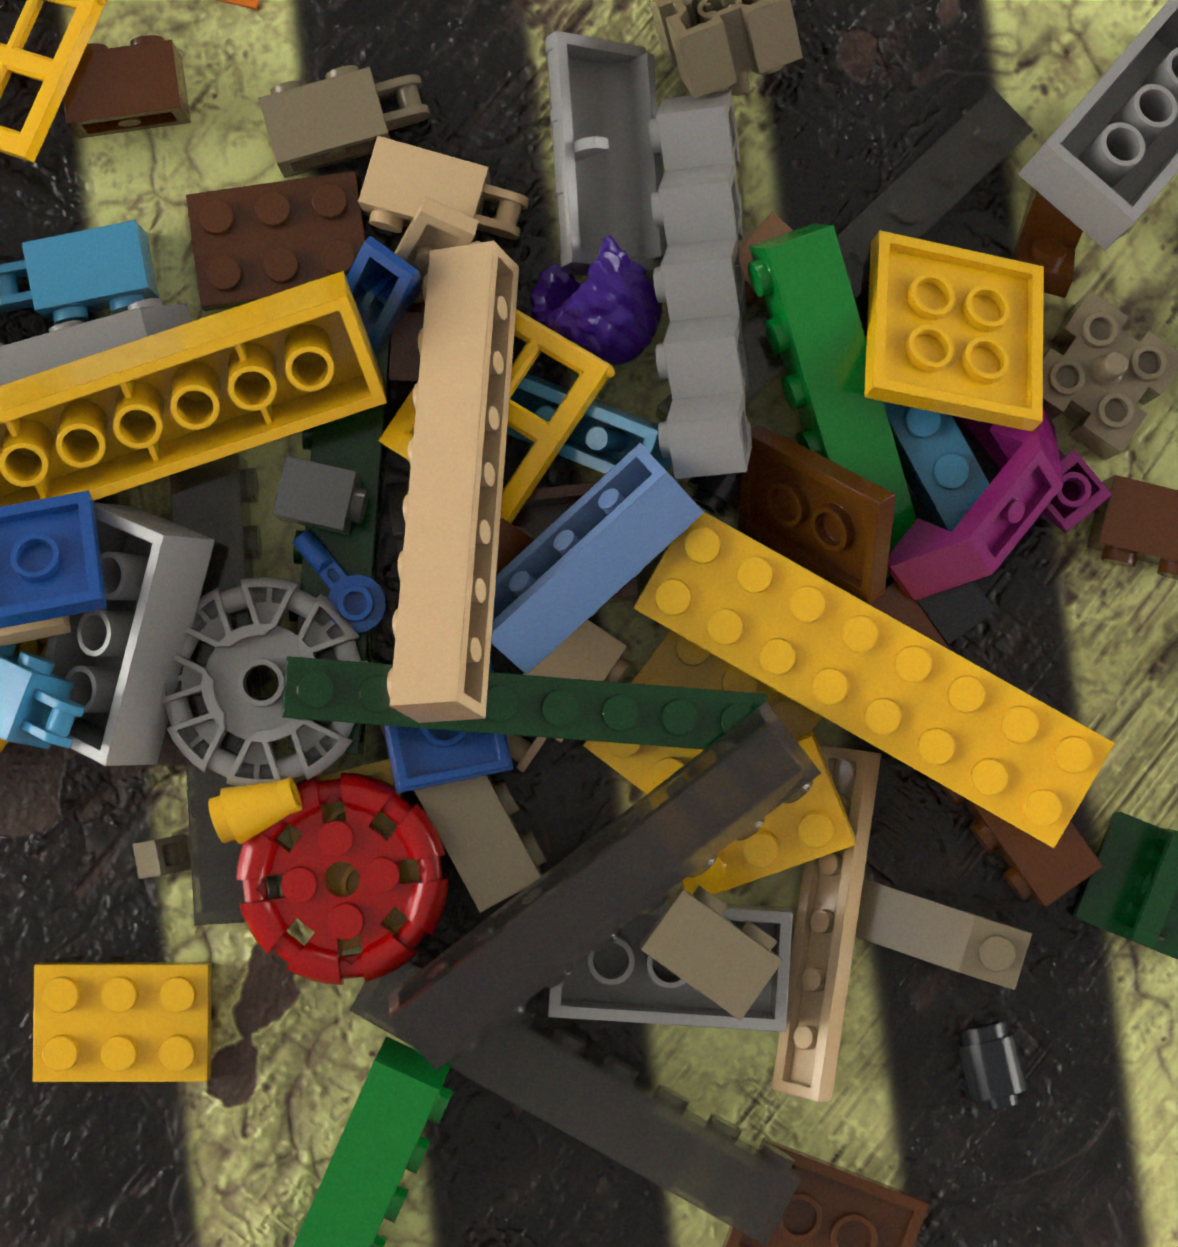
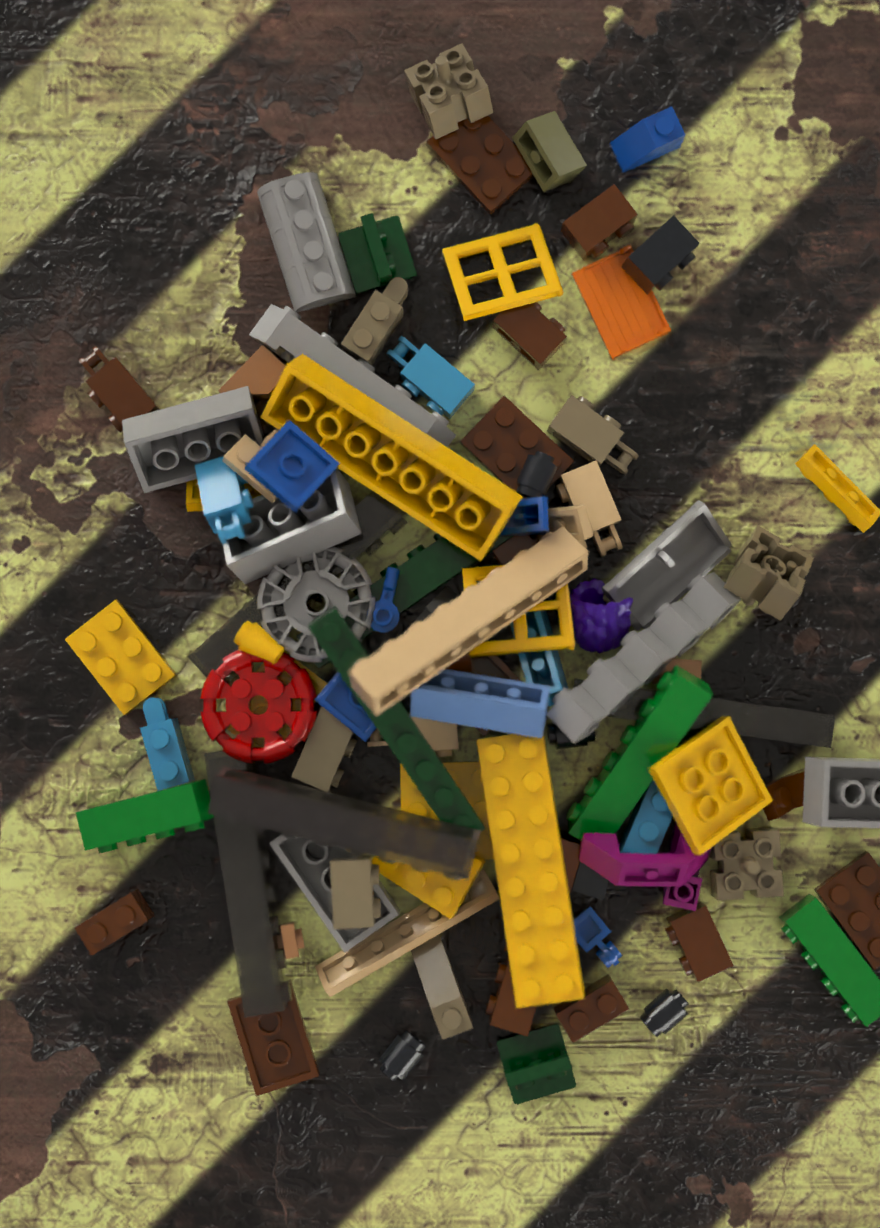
camera: 55 degrees right, 0 degrees up
dark tan piece [132,834,191,879] -> none
dark grey brick [273,456,369,535] -> none
reddish brown plate [737,424,896,604] -> none
none -> dark azure brick [140,698,195,791]
none -> medium nougat bracket [262,922,304,960]
none -> black brick [516,451,558,498]
none -> reddish brown brick [553,974,629,1043]
none -> blue plate [574,906,623,968]

